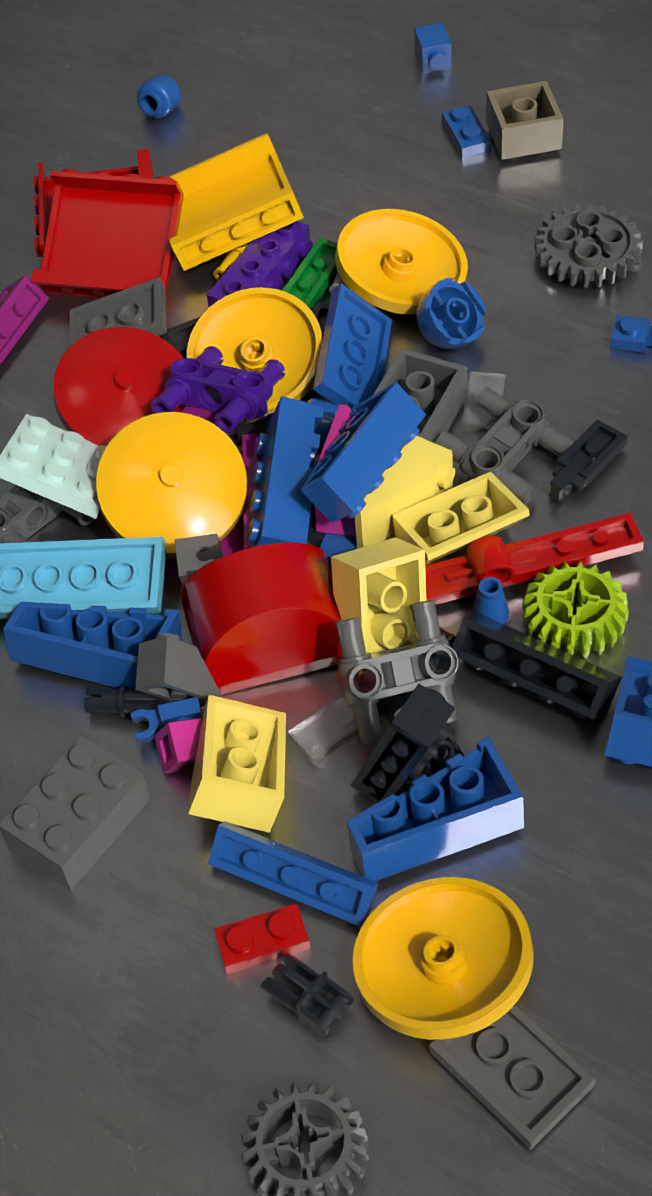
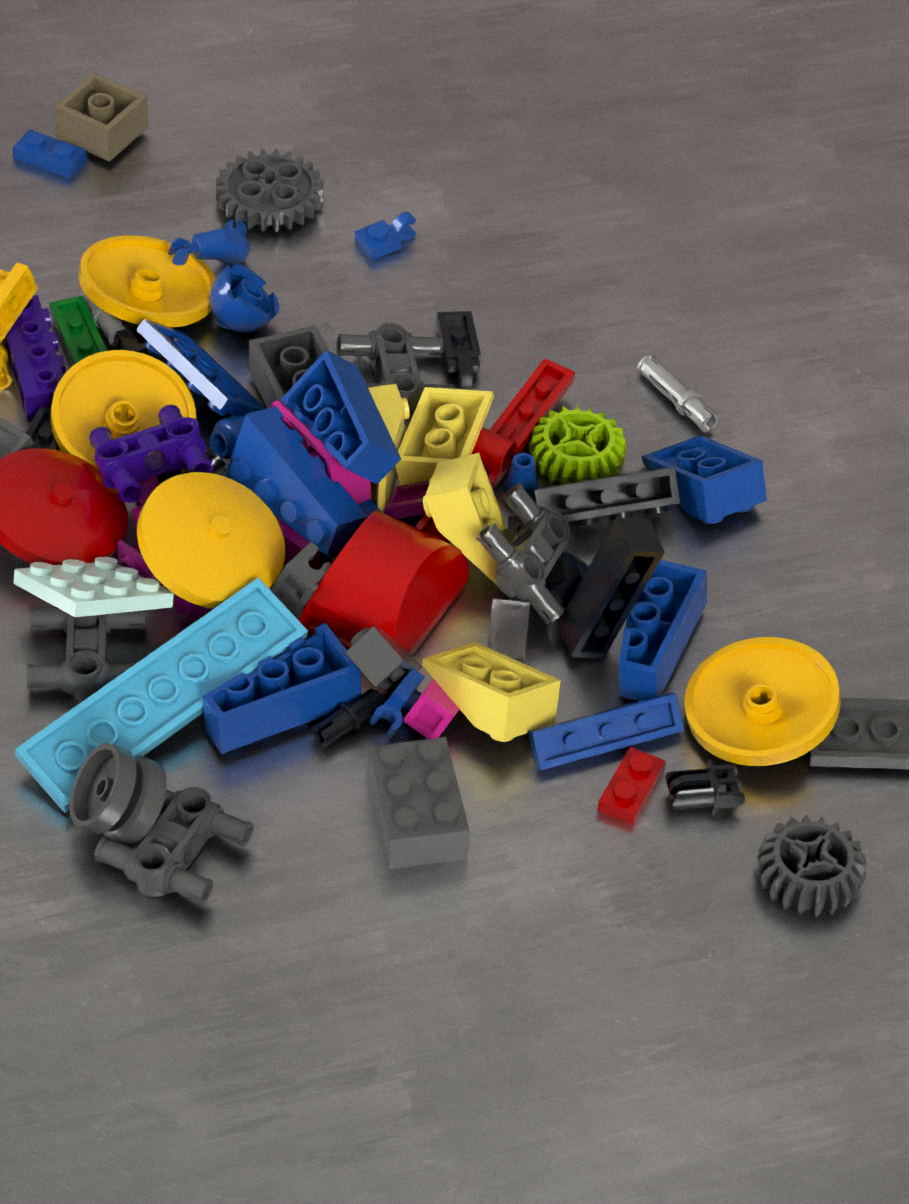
camera: 55 degrees left, 5 degrees down
none -> blue arm [168,220,250,266]

